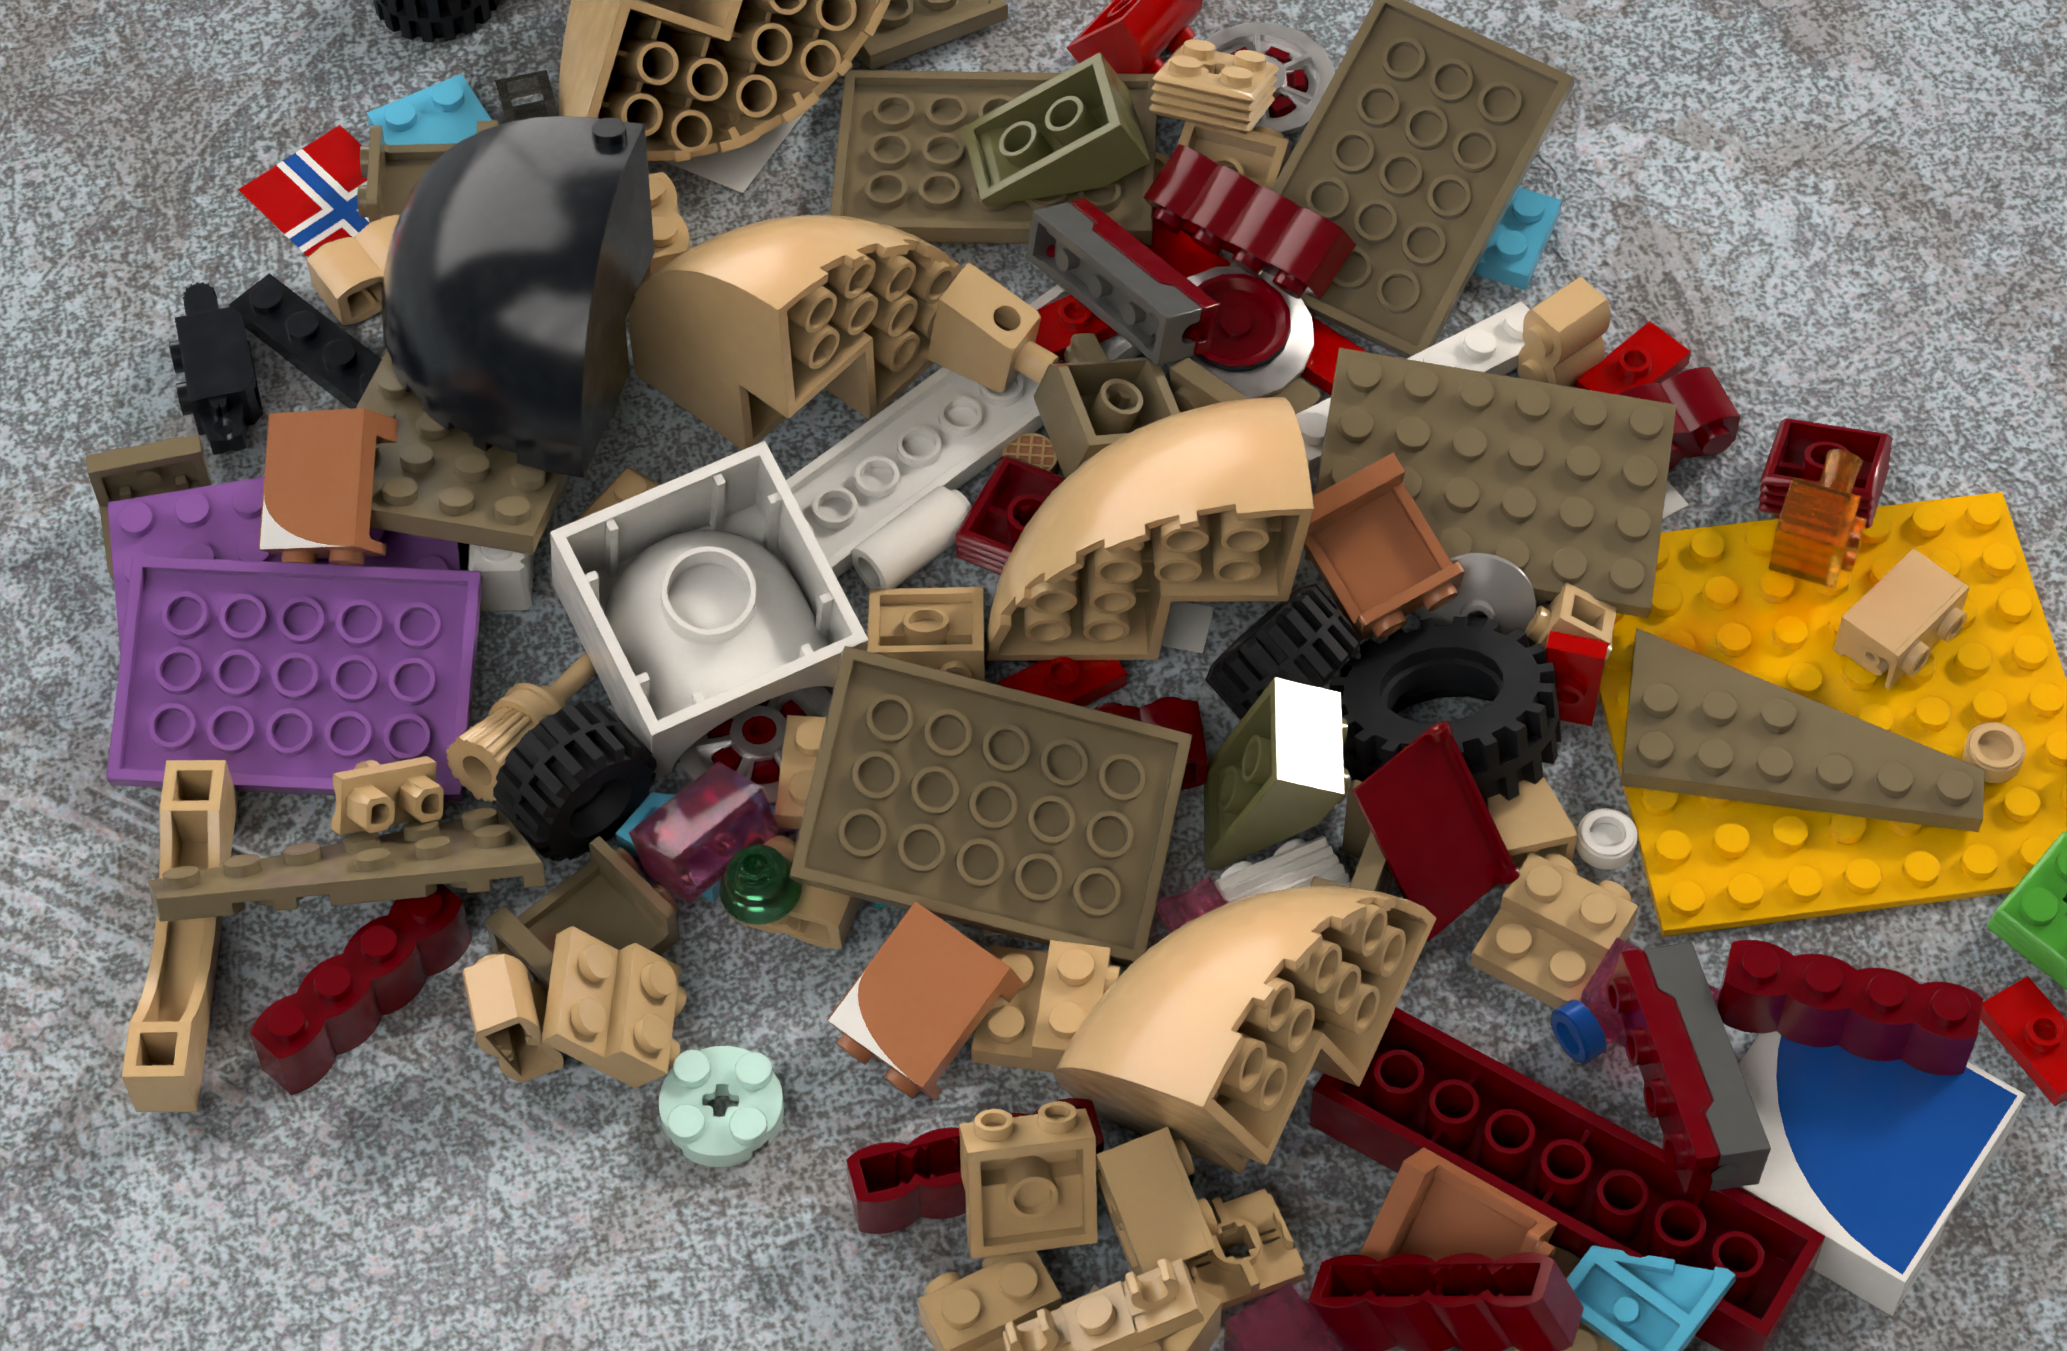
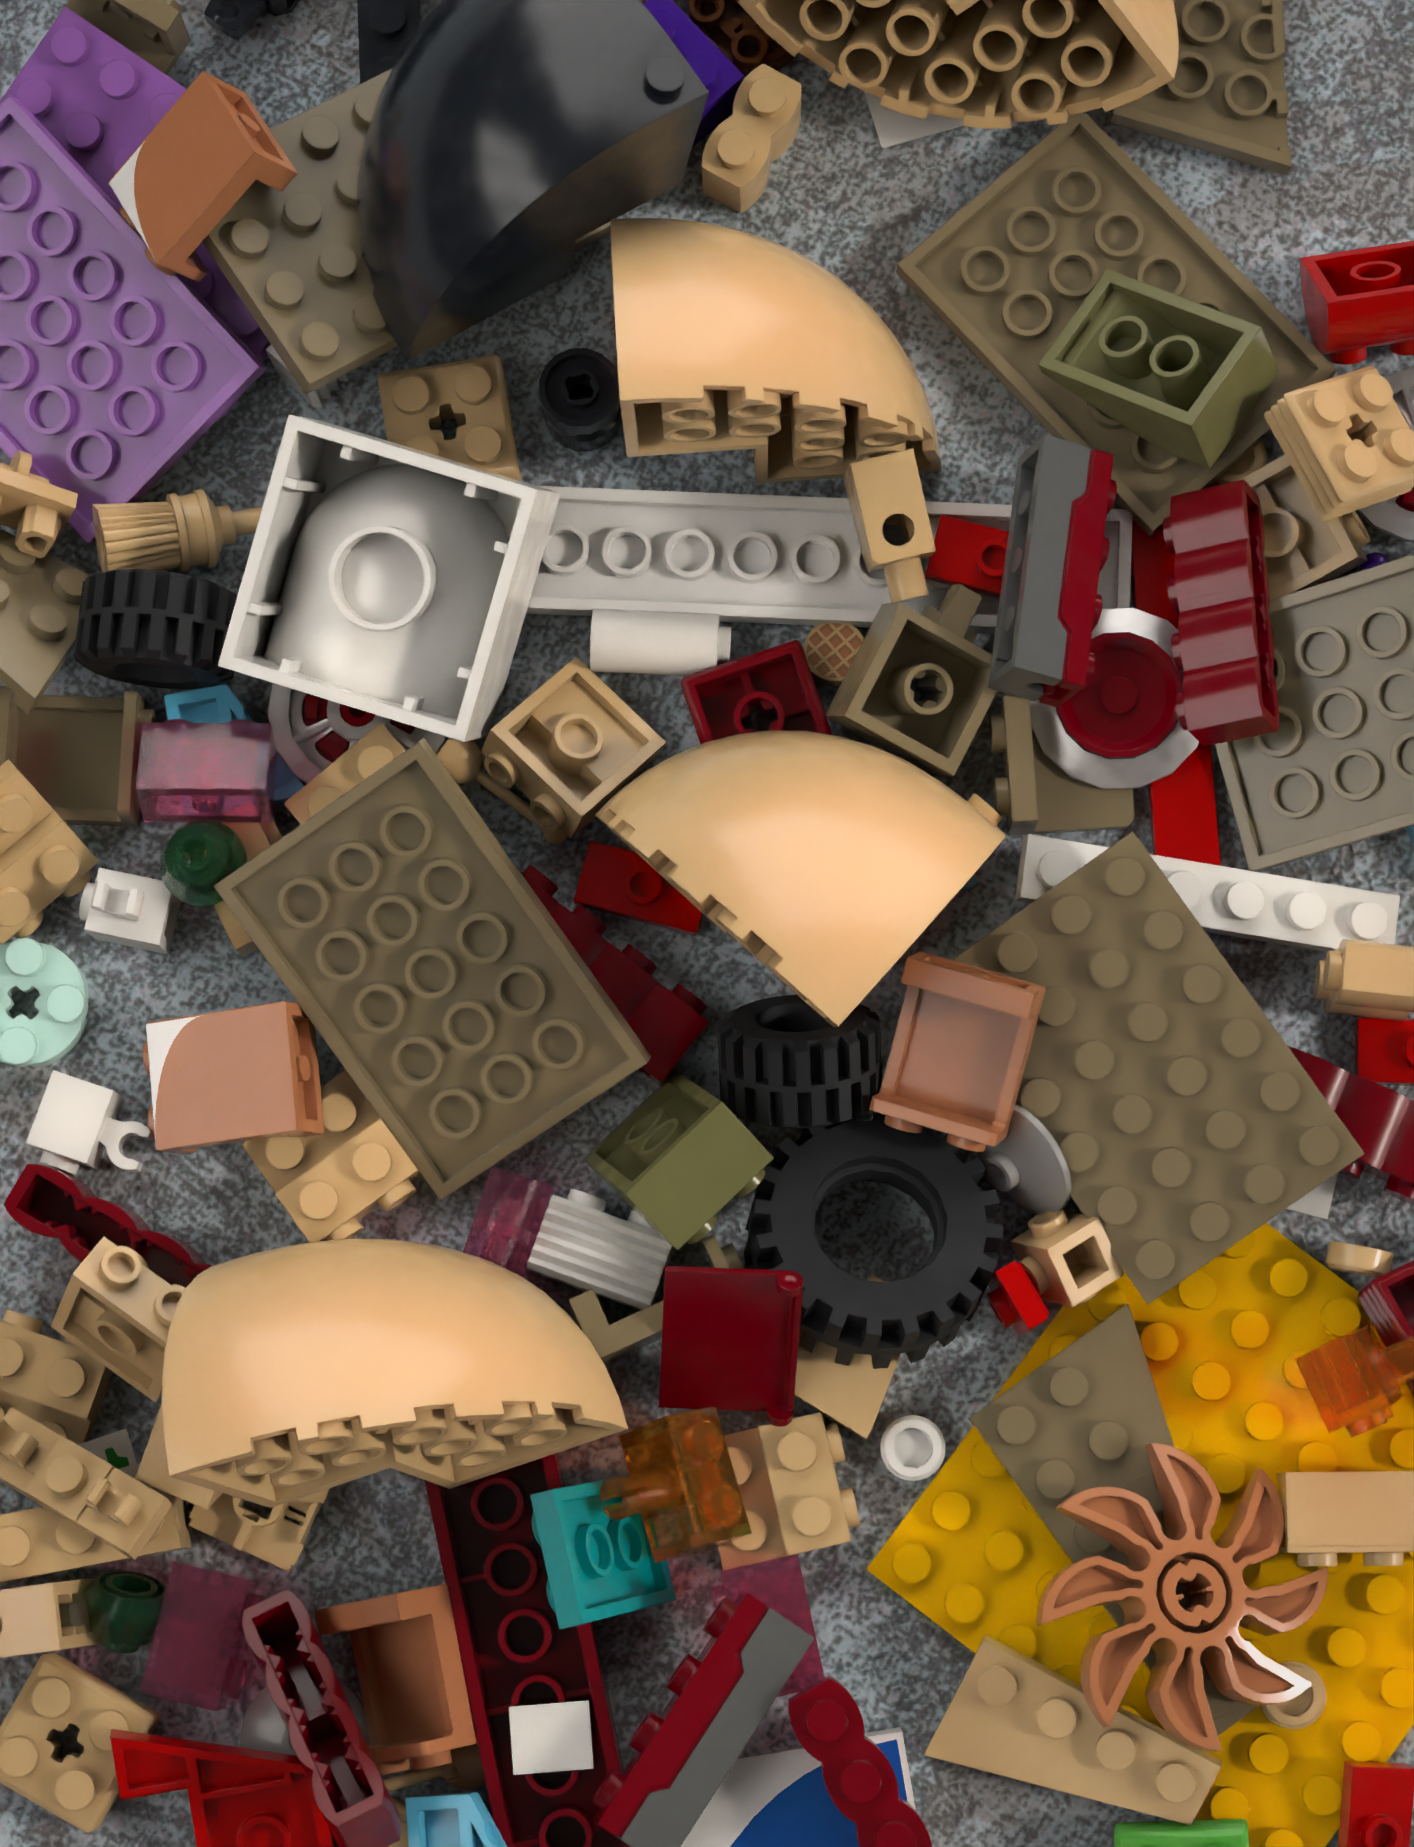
camera: 50 degrees right, 25 degrees up
blue tile [1551,999,1607,1064] -> none
none -> white brick [26,1070,153,1175]
none -> white brick [79,868,183,955]
none -> white sticker [509,1700,594,1775]
none -> teal plate [530,1472,676,1629]
none -> black wheel [539,348,622,451]
none -> clear orange brick [600,1406,752,1563]
none -> tan wing [924,1634,1222,1825]
none -> nougat piece [1036,1443,1328,1752]
none -> tan tile [1325,1241,1394,1278]

